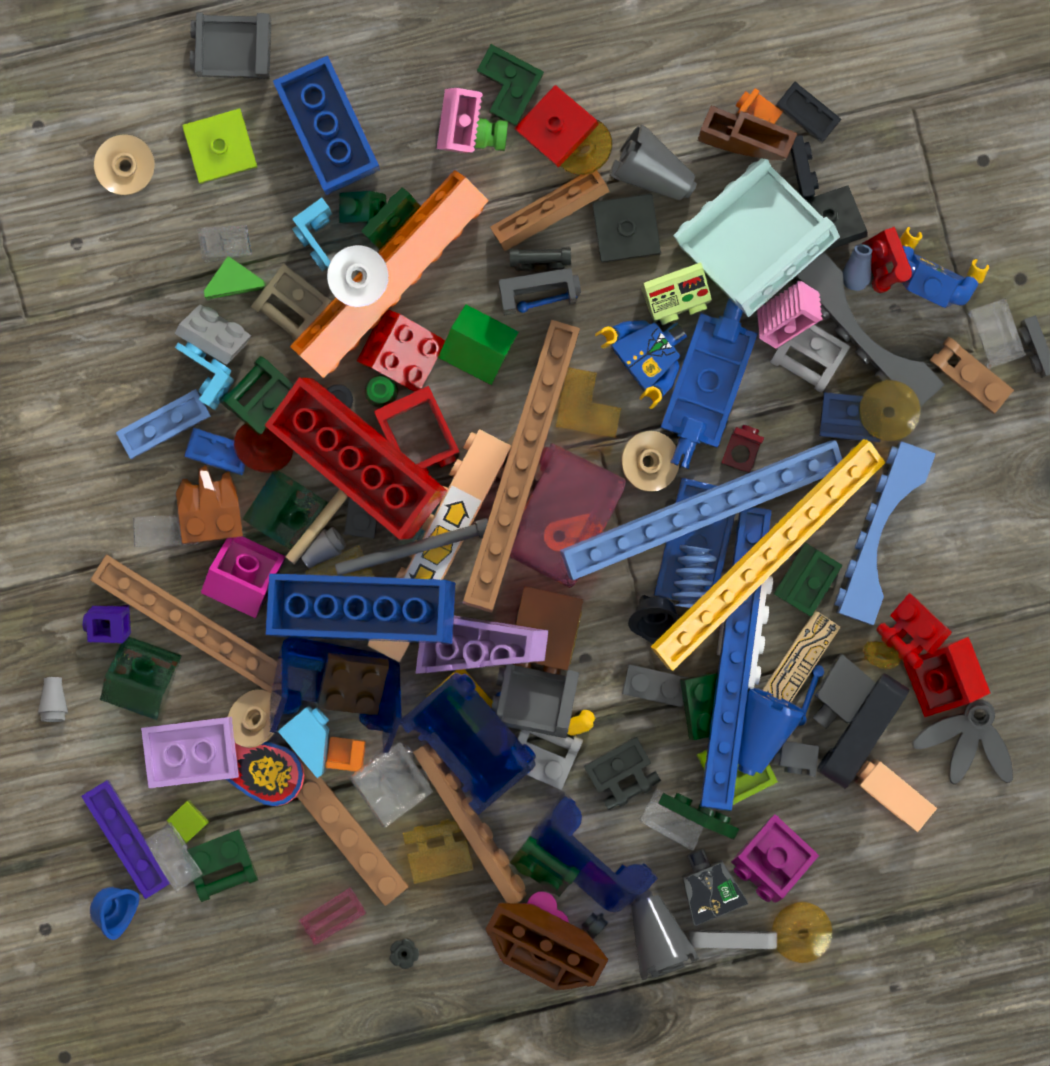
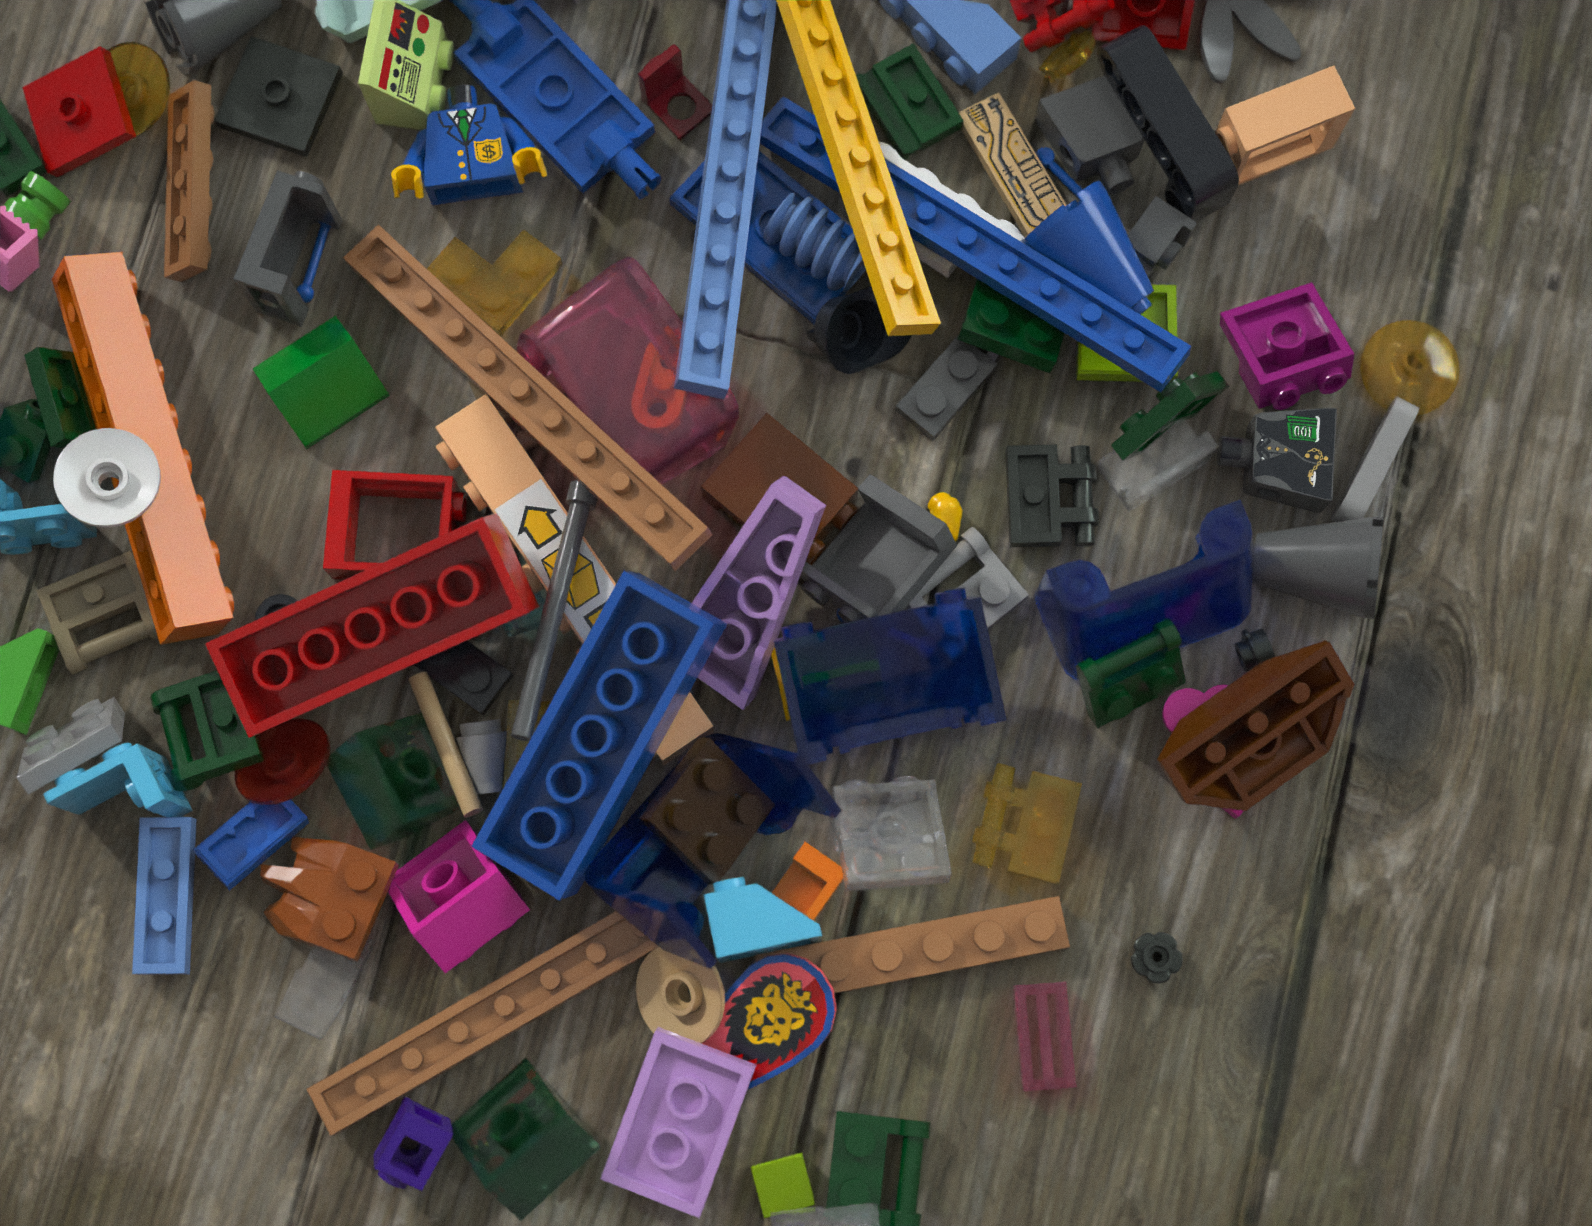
camera: 65 degrees left, 10 degrees down
bracket [357,309,445,392] -> none
green hat [364,374,398,408] -> none
medium nougat plate [413,741,527,903] -> none
pearl dark grey plate [510,247,571,271] -> none
tan dish [621,431,680,491] -> none

